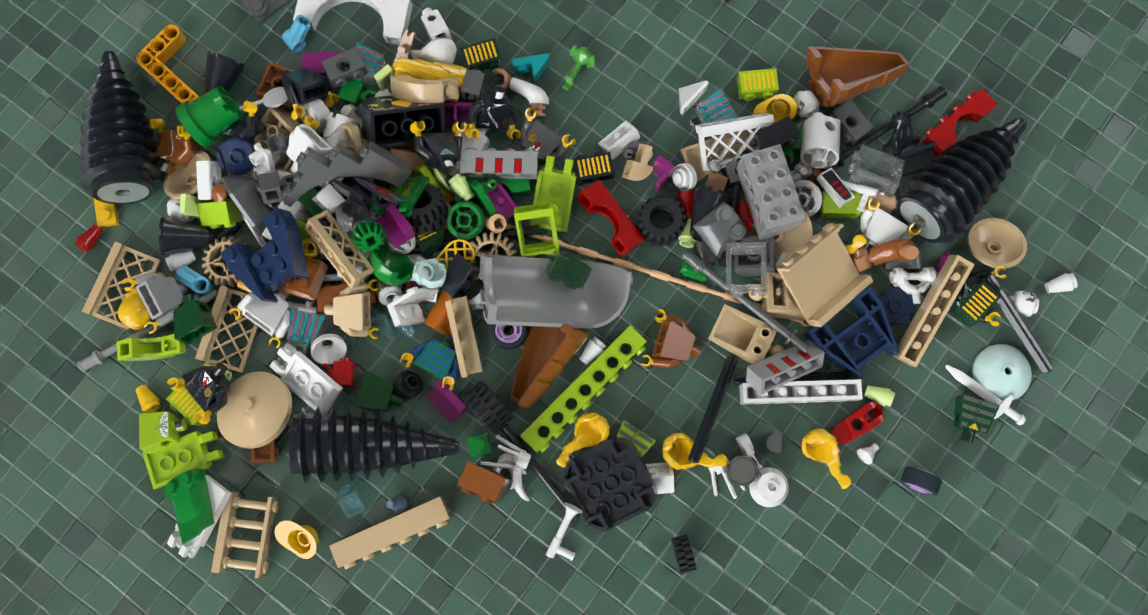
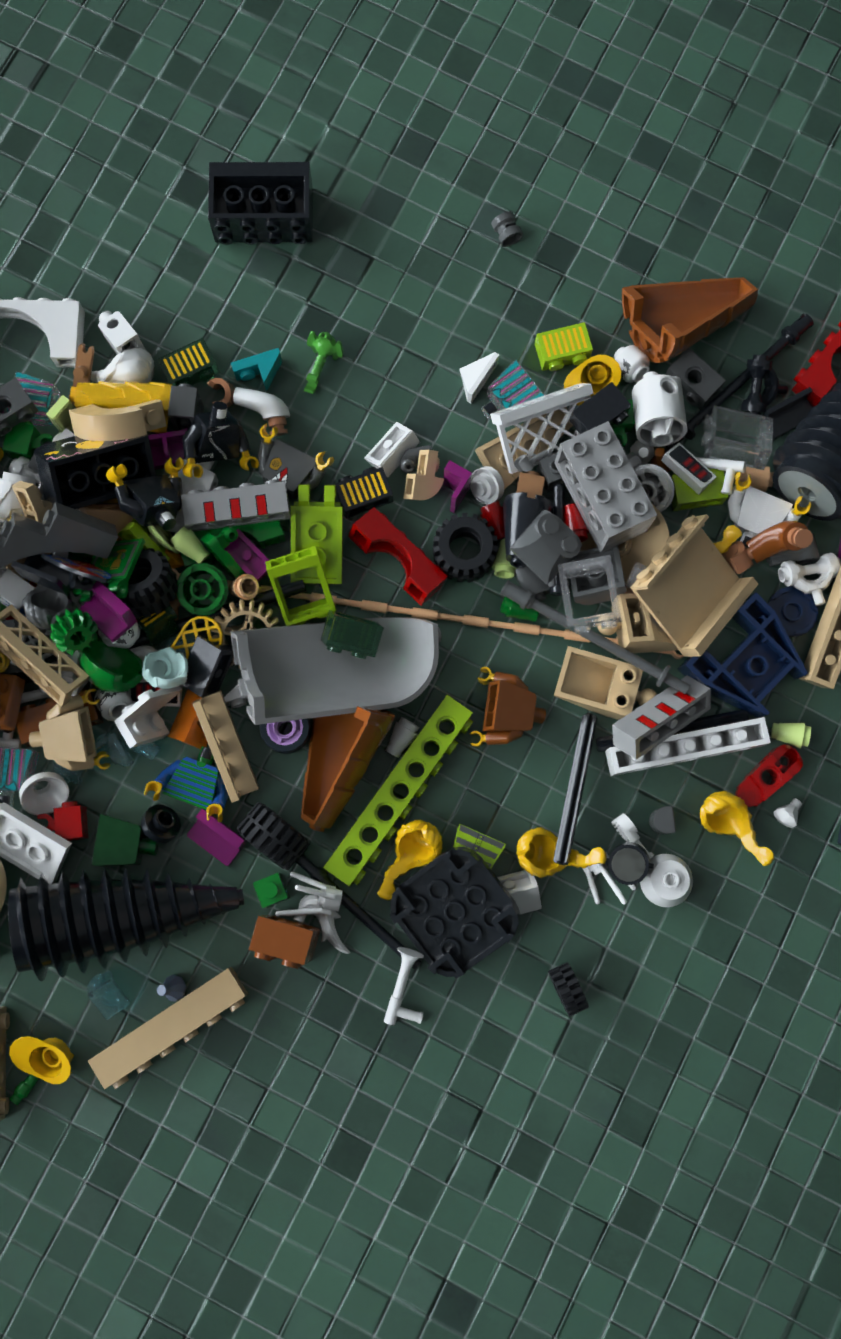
camera: 15 degrees left, 0 degrees up
none -> green piece [9,1074,39,1105]

